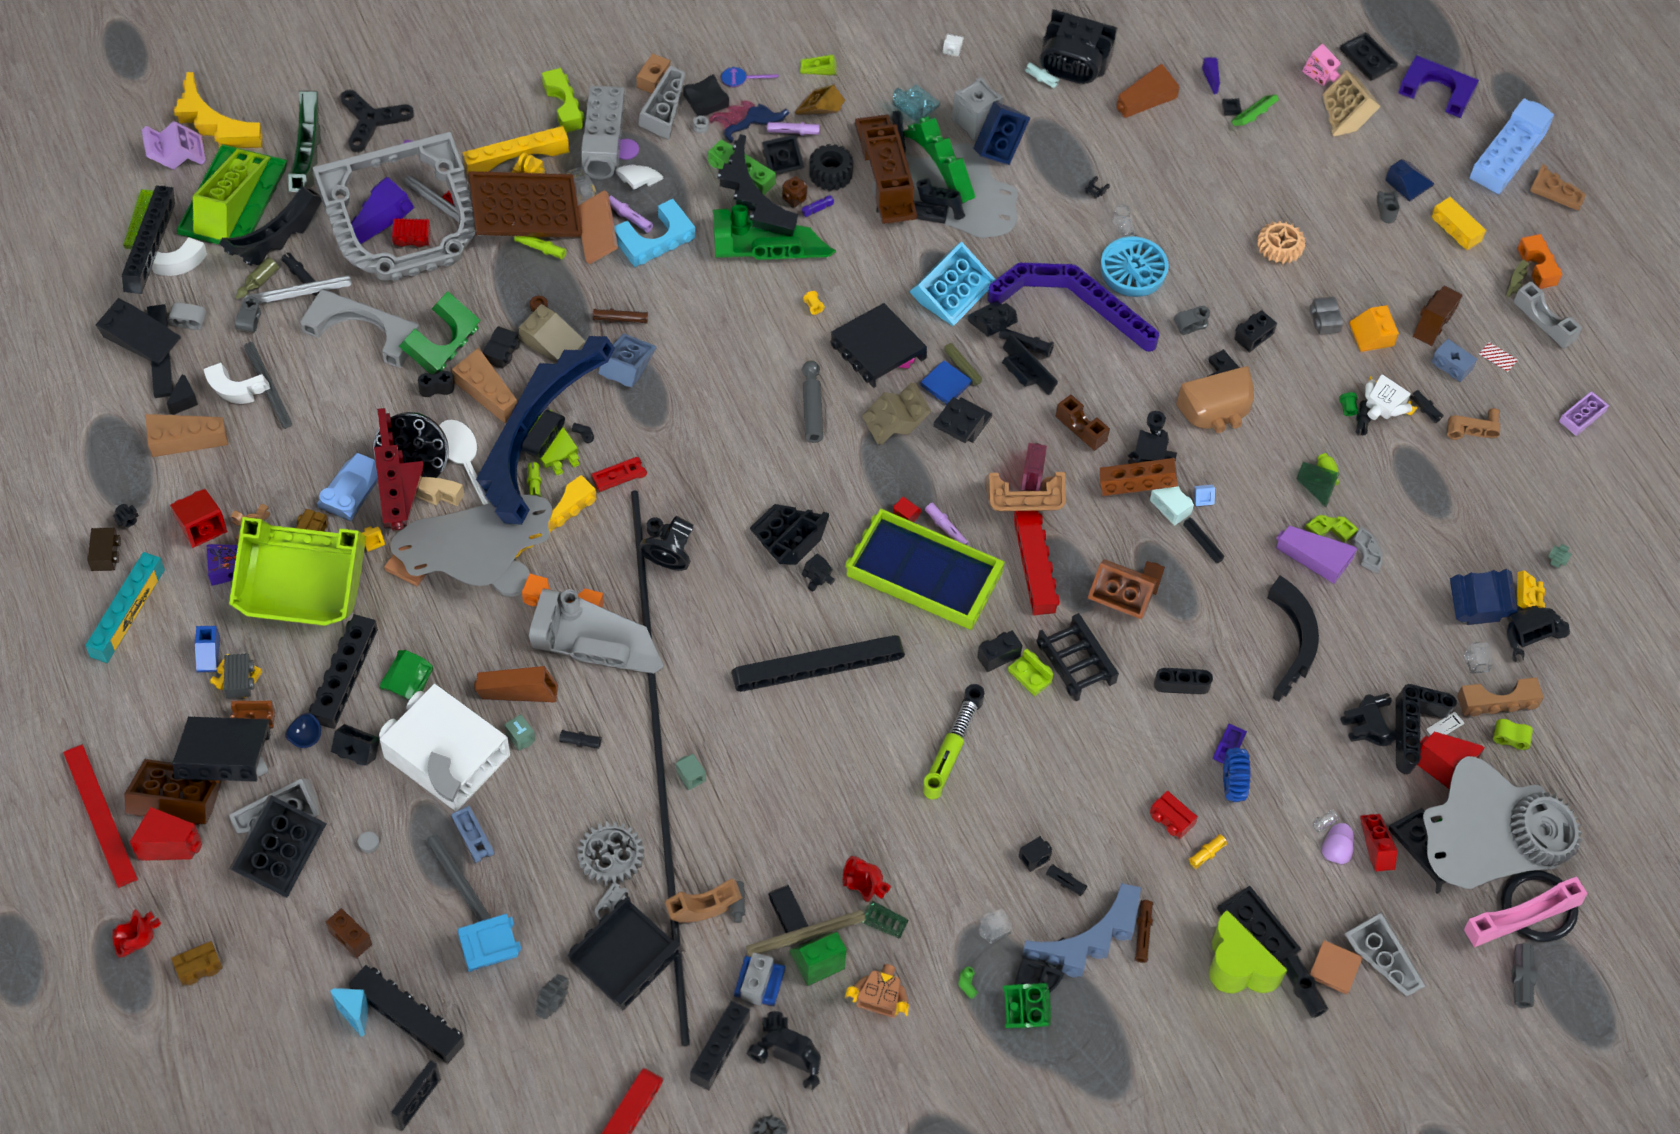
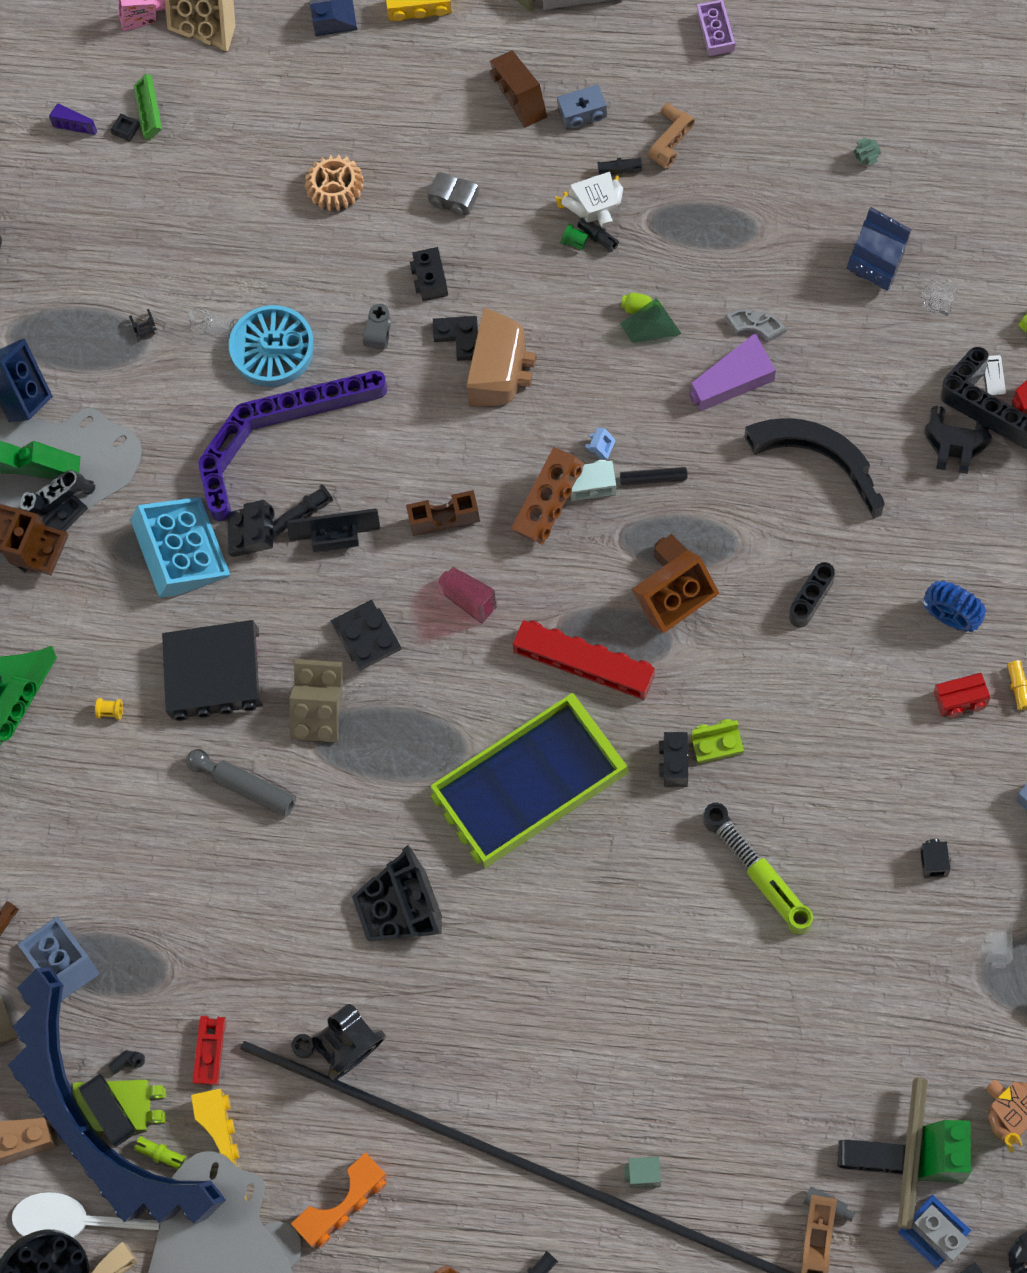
camera: 50 degrees left, 10 degrees up
light grey panel [529,588,664,674] -> none
black beam [731,635,905,692] -> none
black gear [763,1011,788,1032] -> none
black piece [801,553,835,592] -> none
red helmet [843,856,891,902] -> none
clear green slope [862,901,908,939] -> none
red piece [893,497,921,523] -> none
blue tile [920,360,972,405] -> none
lavender pin [925,503,969,546] -> none
olive axle [944,343,982,386] -> none
medium nougat windscreen [985,472,1066,511] -> none
black fence [1036,613,1119,701] -> none
black pin [1046,864,1087,897] -> none
dark orange slope [1116,64,1180,118] -> none
black torso [1128,411,1177,464] -> none
dark purple slope [1213,724,1247,764] -> none
lime tile [1304,515,1359,543] -> none
light orange slope [1349,305,1399,352] -> none
dark grey piece [1377,191,1400,223] -> none
medium nougat arch [1457,677,1544,716] -> none
sticker [1479,342,1518,372] -> none
black torso [1507,606,1570,662] -> none
yellow plate [1517,570,1545,609] -> none

